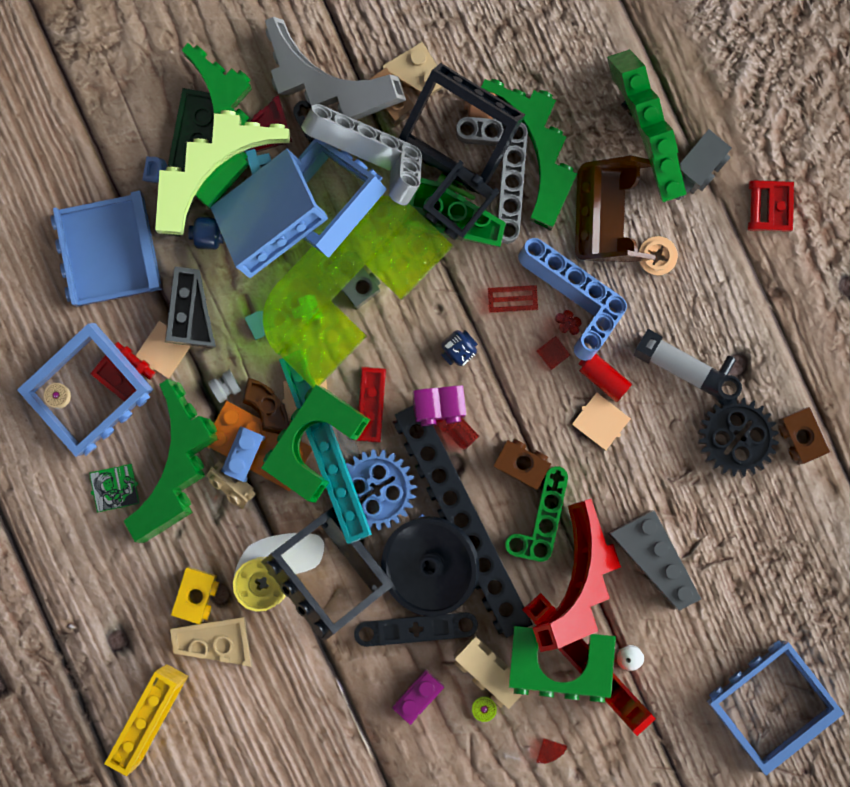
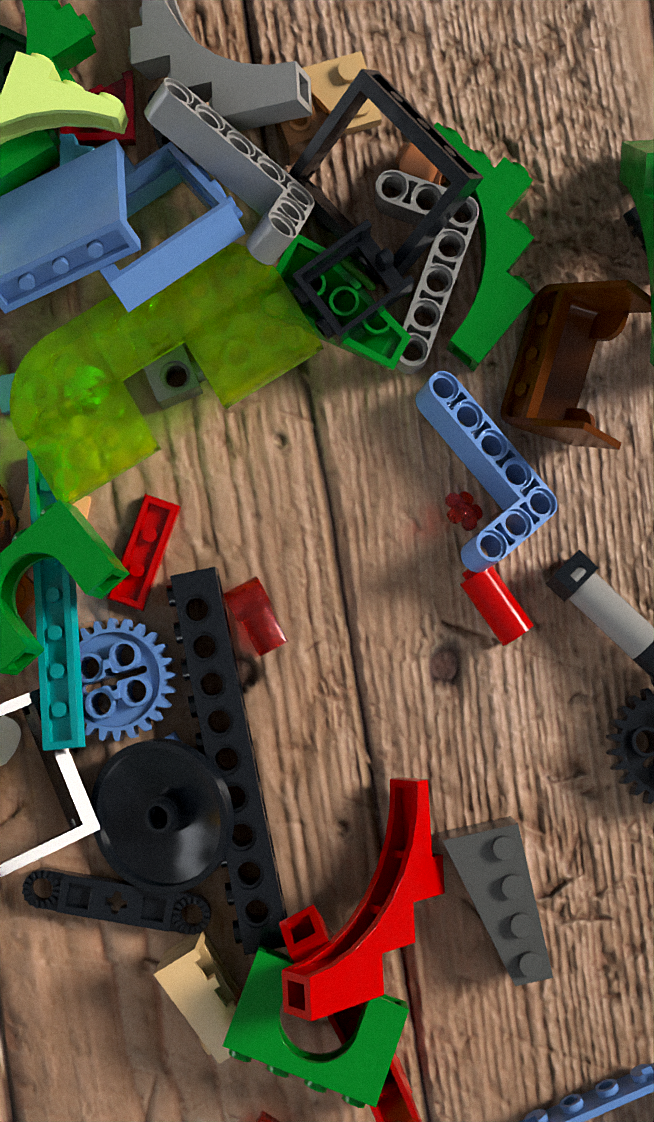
camera: 15 degrees right, 0 degrees up
magenta brick [392,669,444,725] -> none
magenta brick [412,385,466,426] -> none
dark blue head [441,330,478,366] -> none
lime tile [472,696,497,722] -> none
clear red tile [488,285,538,313] -> none
reddish brown brick [493,439,551,490] -> none
green beam [505,466,568,562] -> none
clear red tile [536,336,570,370] -> none
light nougat piece [572,392,631,451] -> none
white piece [617,645,644,671] -> none
light nougat gear [639,236,678,276] -> none

